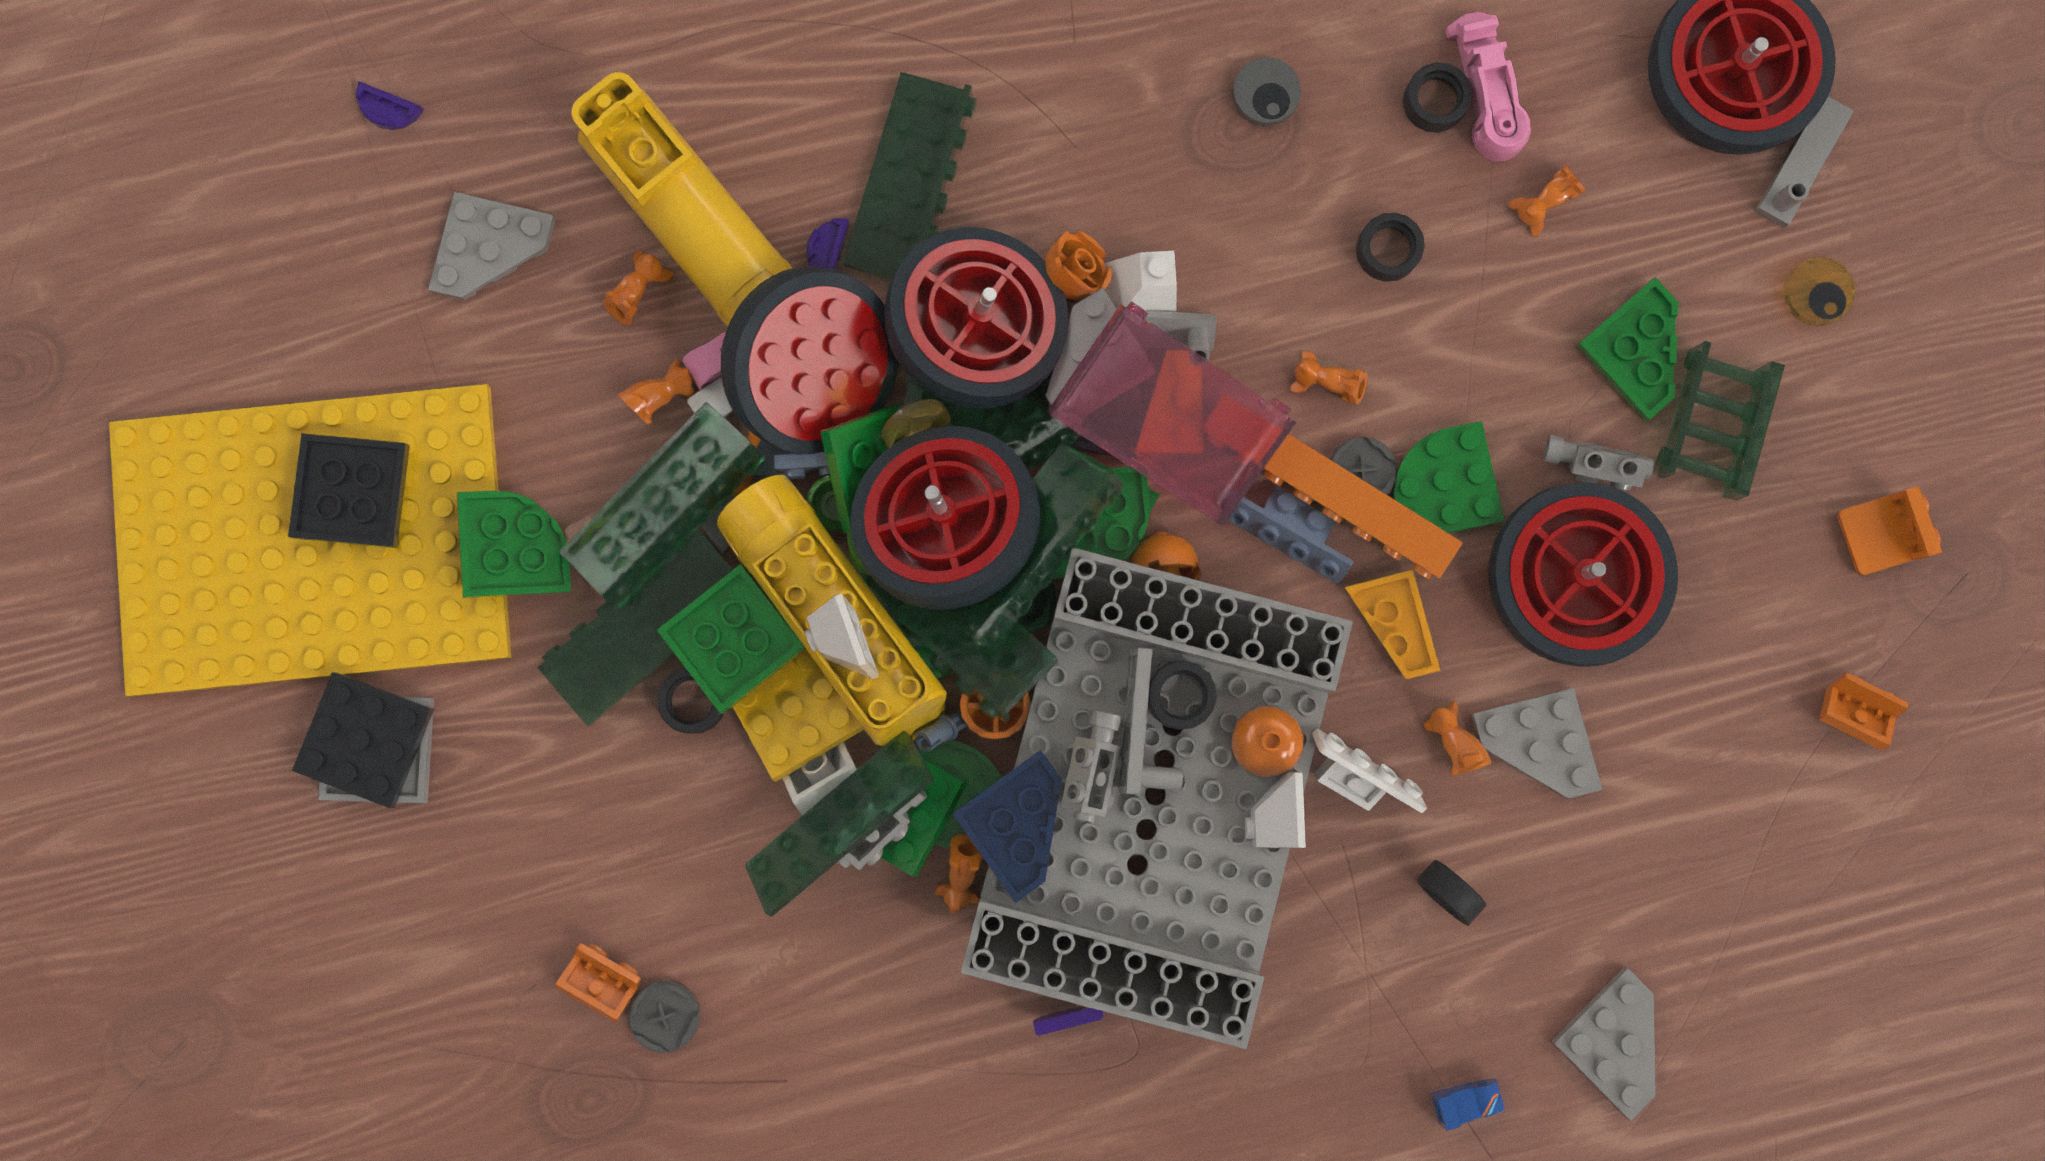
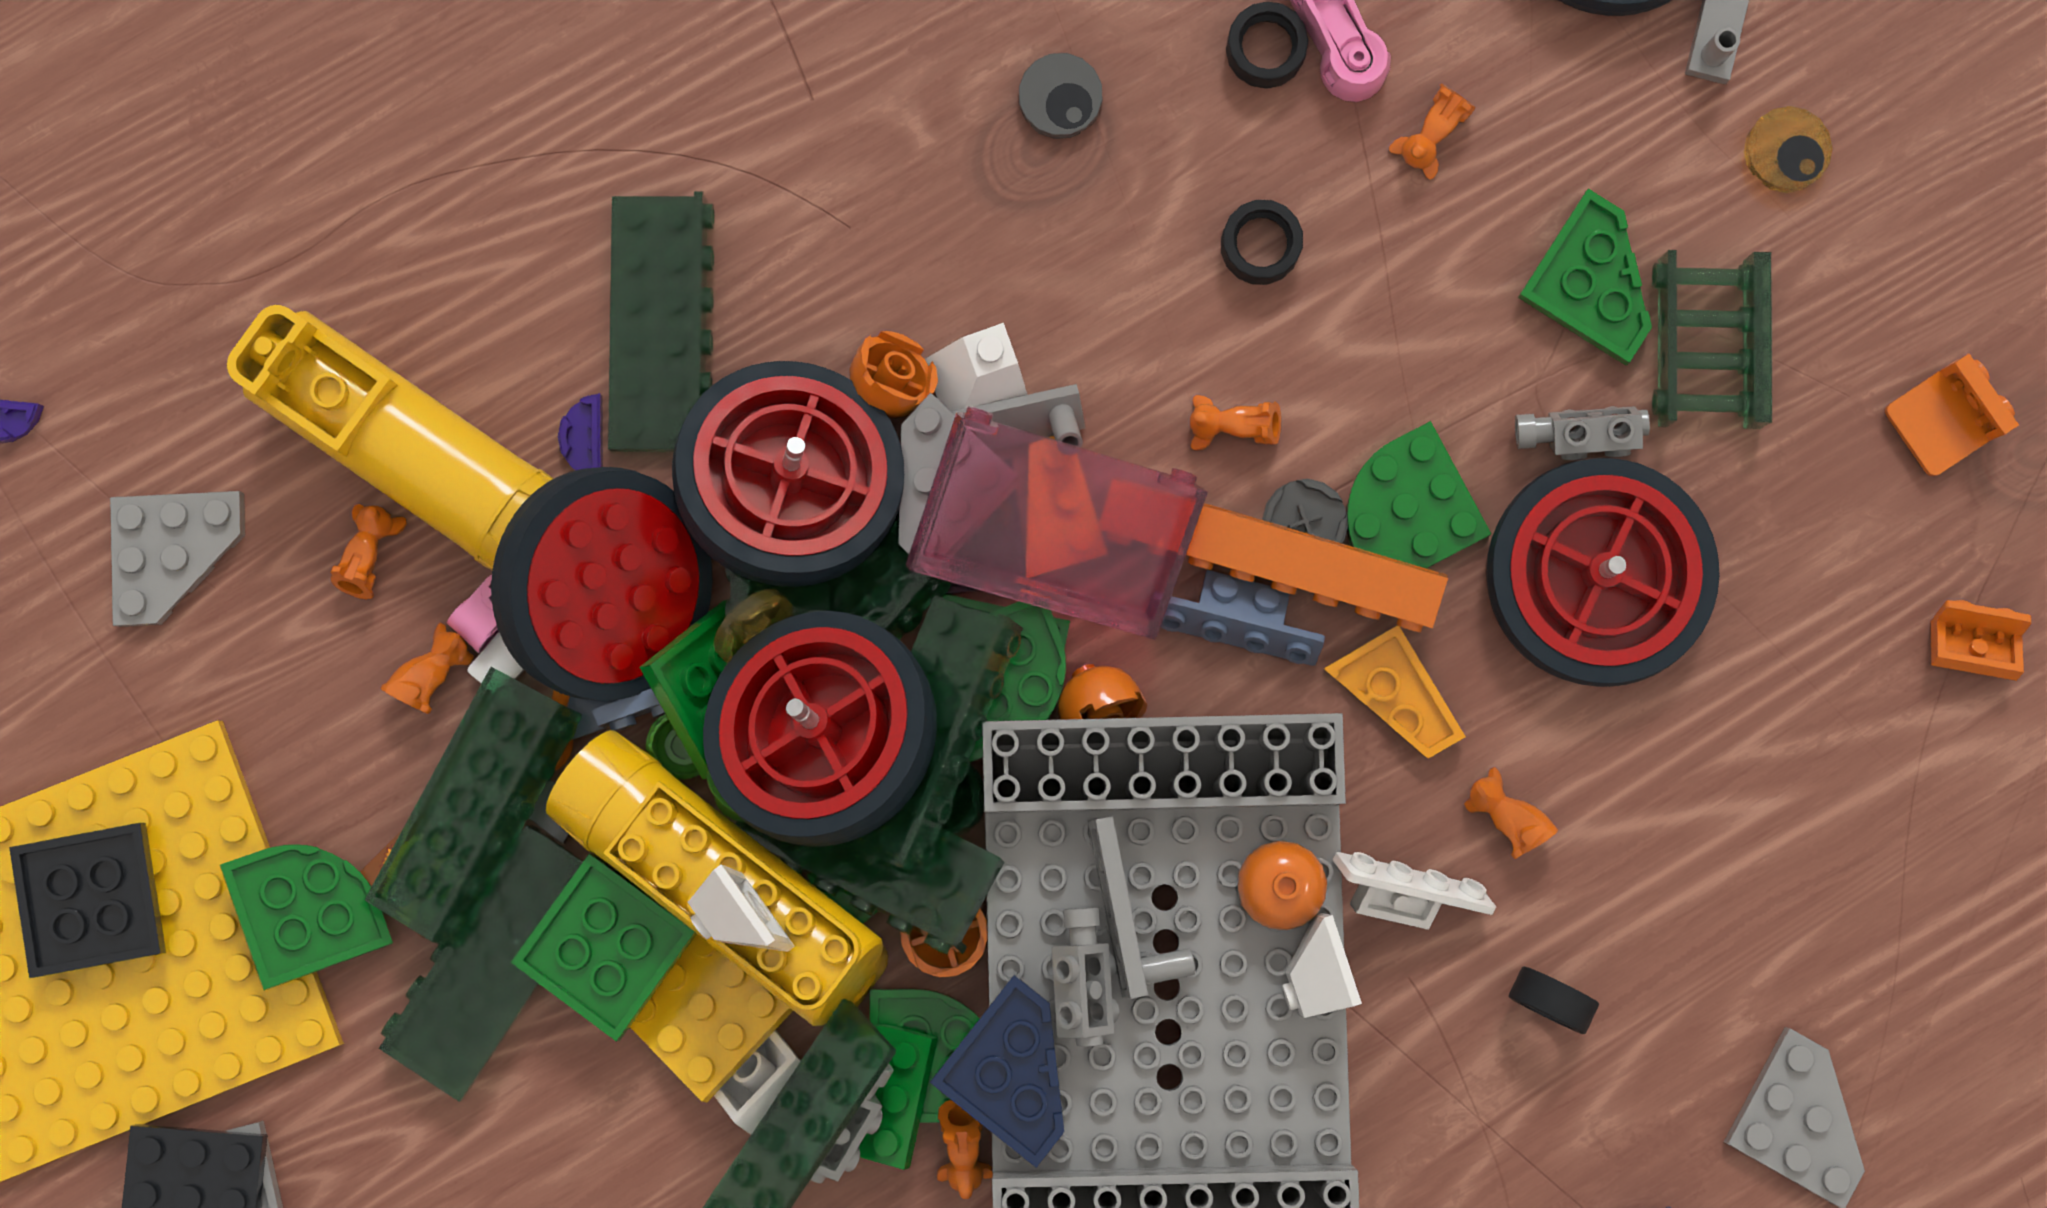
camera: 15 degrees left, 0 degrees up
black tyre [657,668,724,734] -> none
sand blue axle [915,709,968,752] -> none
black tyre [1148,661,1217,730] -> none
light grey plate [1470,688,1602,799] -> none

